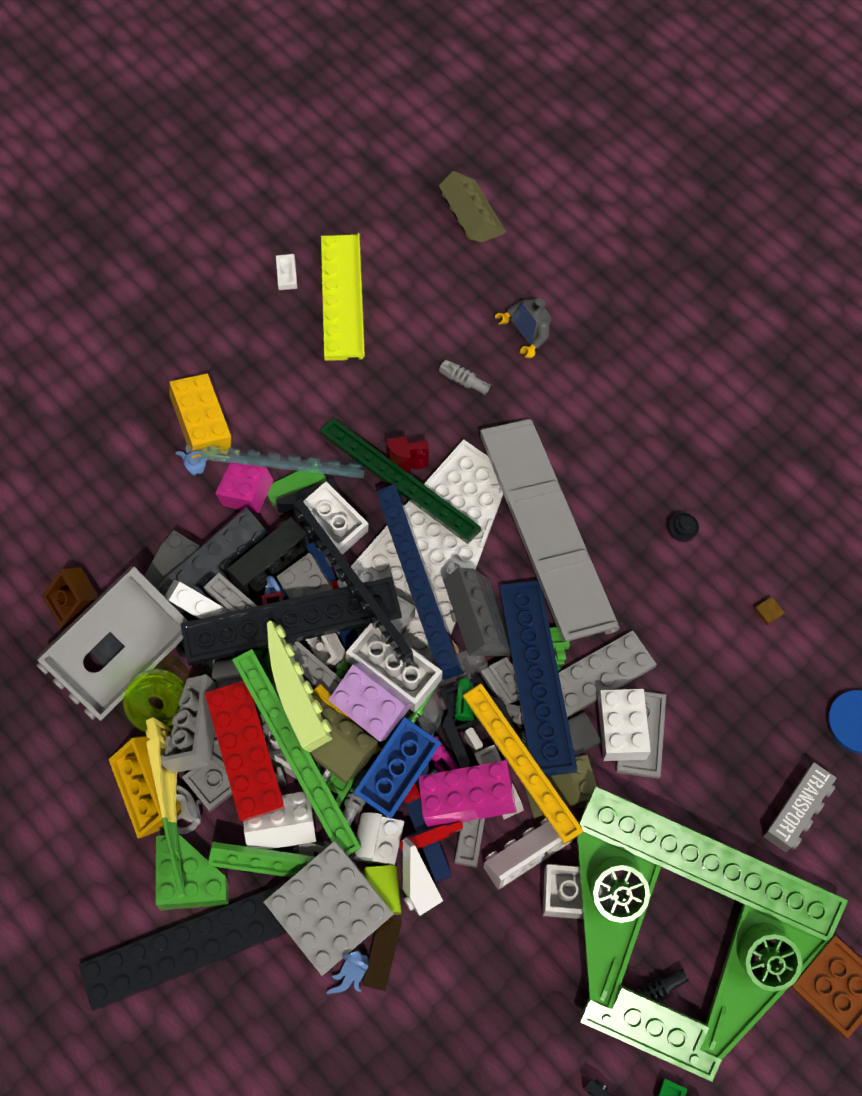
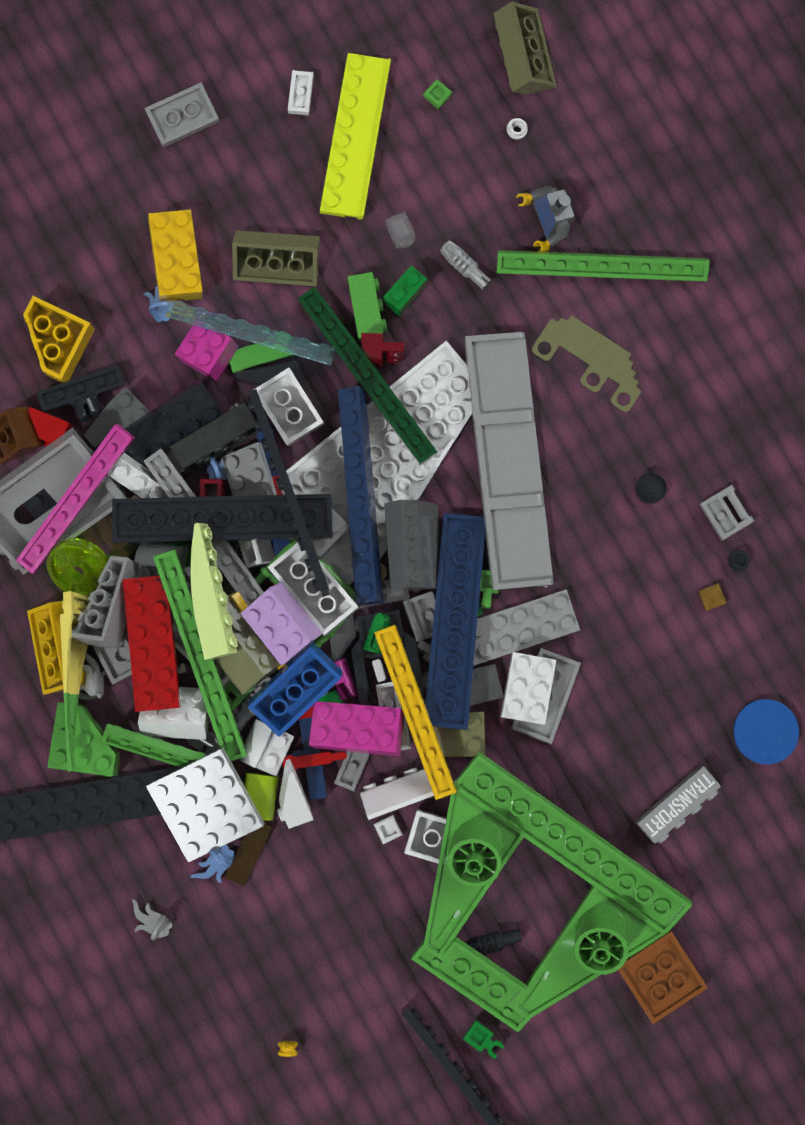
camera: 15 degrees right, 20 degrees up
none -> dark pink plate [16,424,135,574]
none -> yellow brick [23,296,95,383]
none -> red slope [28,407,73,447]
none -> black plate [36,365,126,422]
none -> light grey piece [132,899,173,941]
none -> light grey plate [145,83,220,148]
none -> olive slope [232,230,320,286]
none -> bright green brick [347,272,387,343]
none -> white tile [374,815,403,844]
none -> green brick [383,265,427,317]
none -> clear brick [385,212,415,249]
none -> bright green tile [423,79,453,110]
none -> bright green plate [497,250,710,281]
none -> white plate [507,118,528,140]
none -> olive piece [532,316,641,412]
none -> light grey plate [699,485,754,541]
none -> black plate [728,550,750,572]

